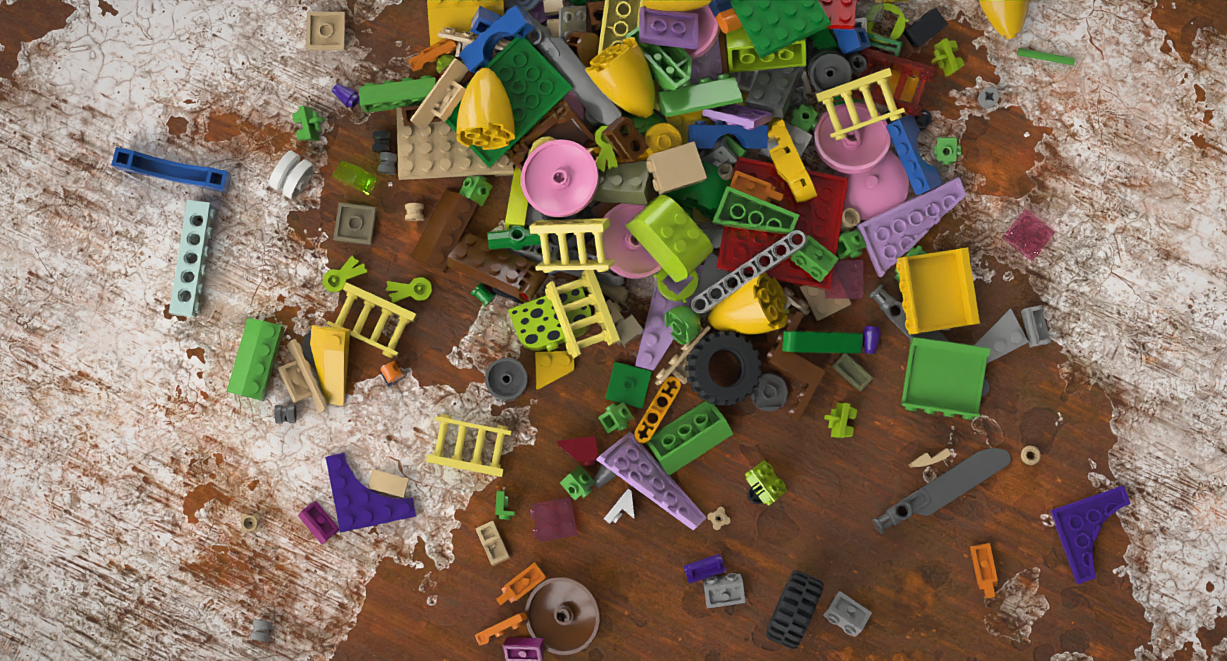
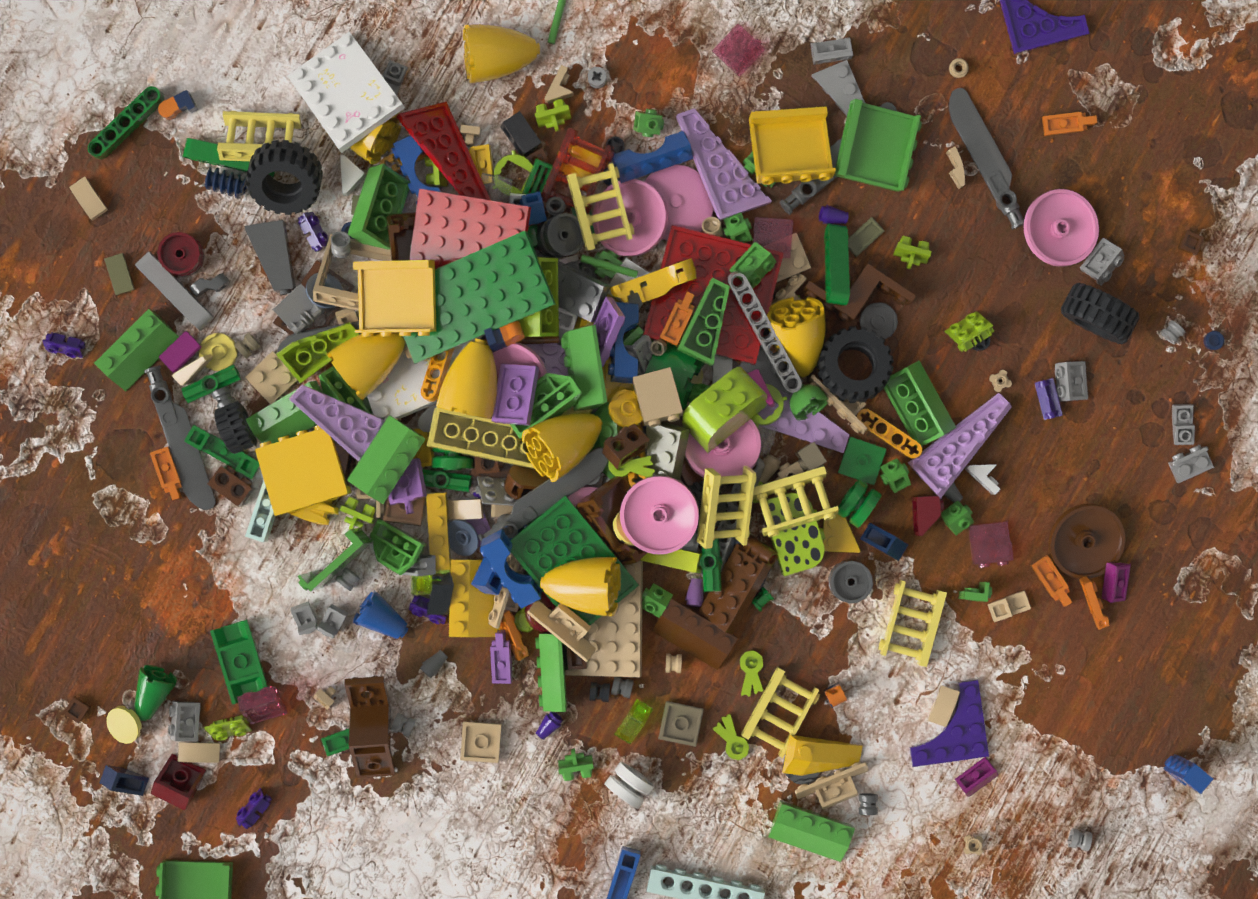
camera: 85 degrees left, 5 degrees up
none -> medium lavender hinge [490,630,513,684]
none -> tan slope [544,65,574,104]
none -> bright green bar [581,255,638,278]
none -> medium lavender cone [685,578,704,607]
none -> dark pink slope [747,369,775,408]
none -> green wheel [838,479,882,528]
none -> dark blue slope [860,523,908,561]
none -> bright pink dish [1024,189,1099,266]

